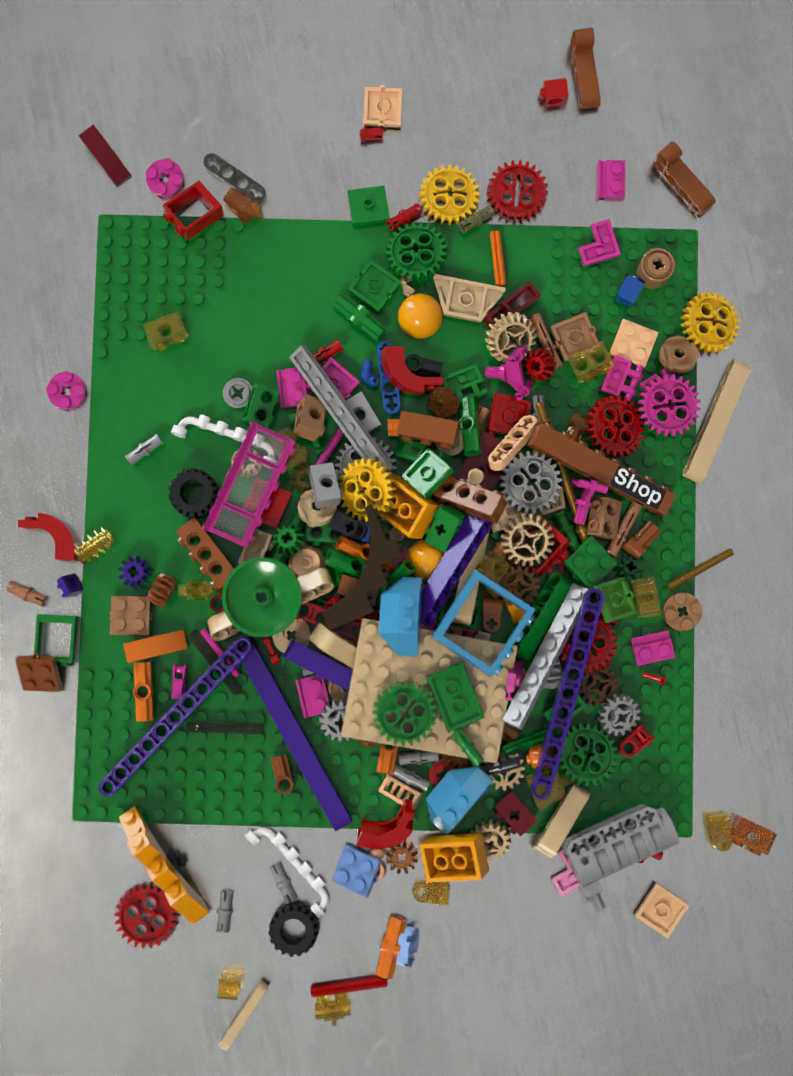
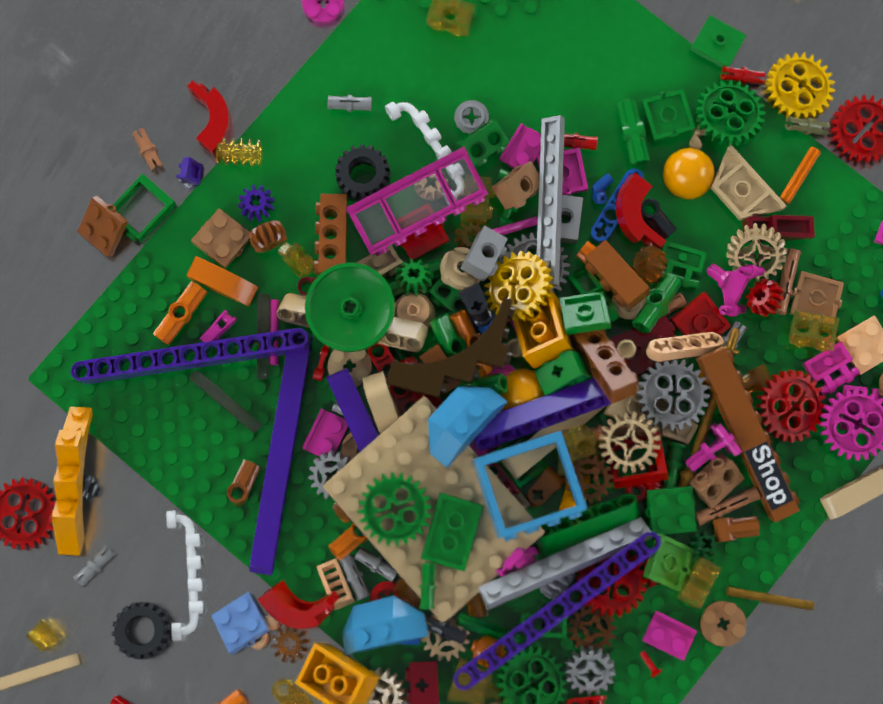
camera: 40 degrees right, 5 degrees down
light grey pin [269,863,297,904] -> none

